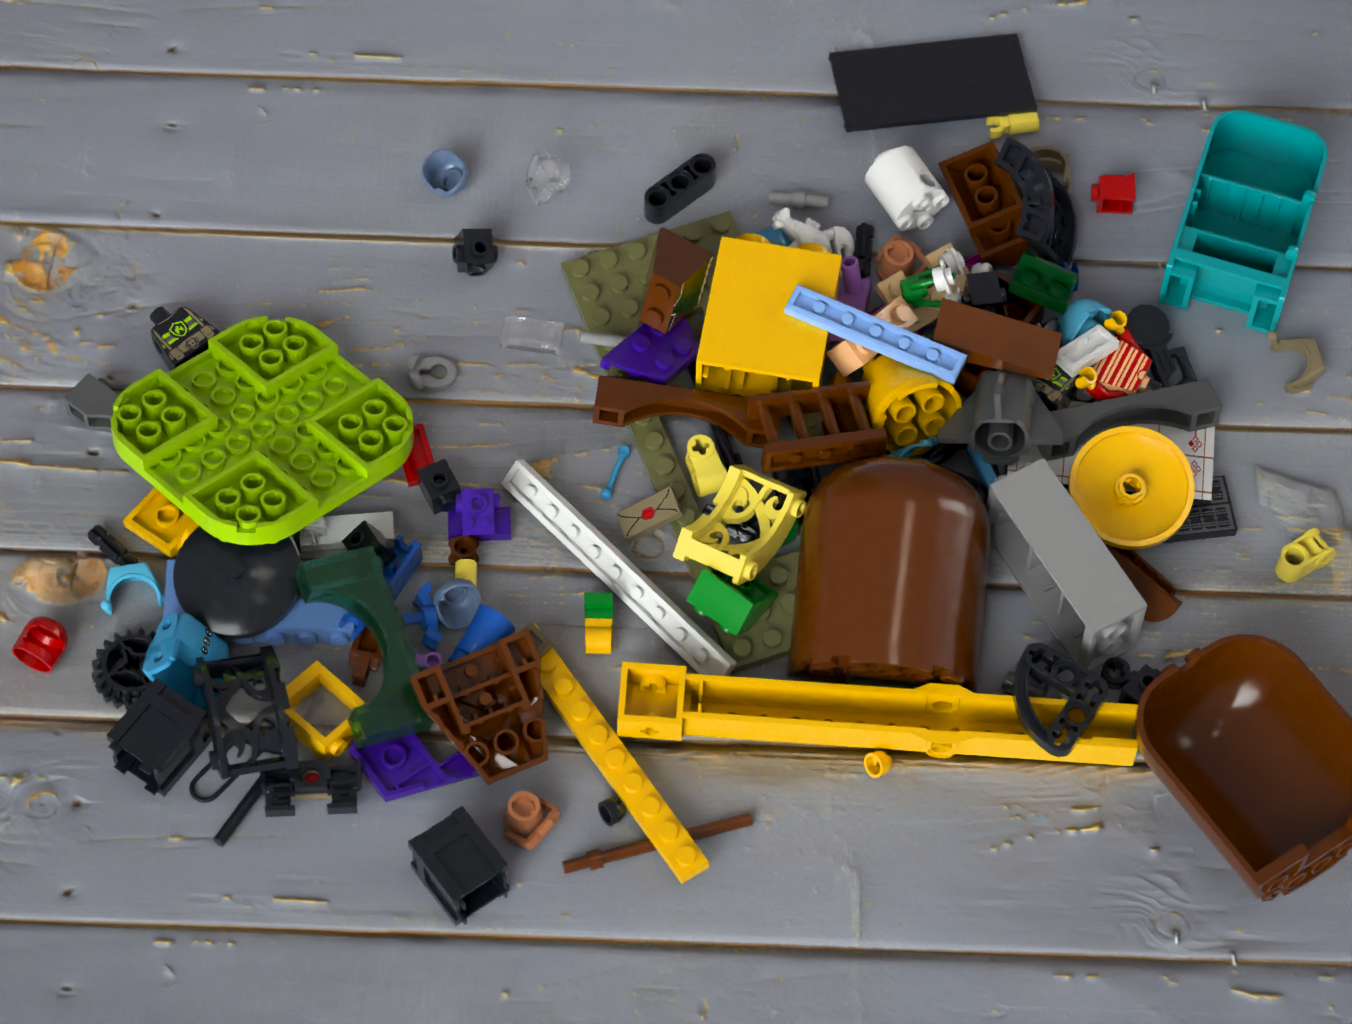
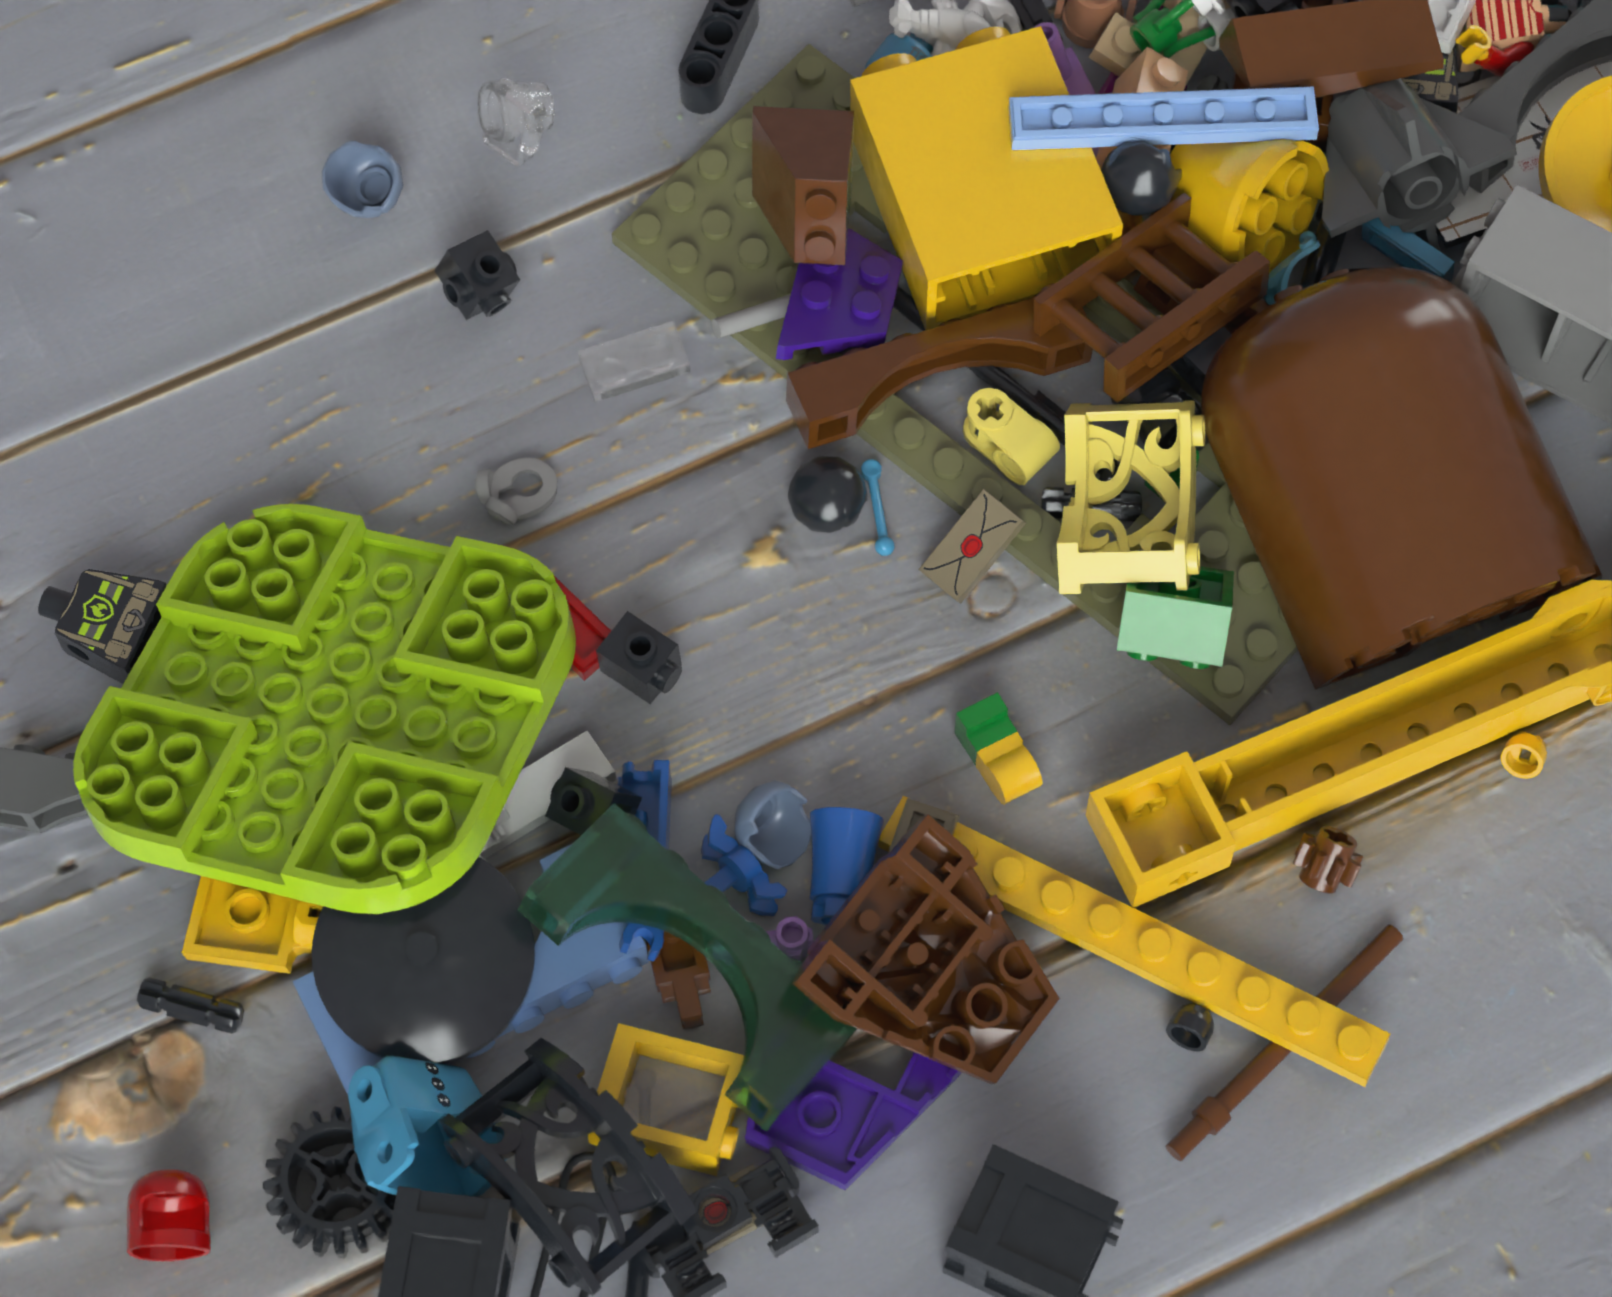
camera: 25 degrees left, 5 degrees up
medium azure helmet [101,562,164,615] -> none
dark purple tile [448,488,511,541] -> none
reddish brown plate [448,535,479,566] -> none
light yellow hinge [455,559,477,586] -> none
white plate [501,459,737,676] -> none
nougat piece [503,791,561,850] -> none
none -> black hair [788,456,868,533]
none -> black hair [1101,142,1182,216]
none -> reddish brown gear [1293,826,1363,894]

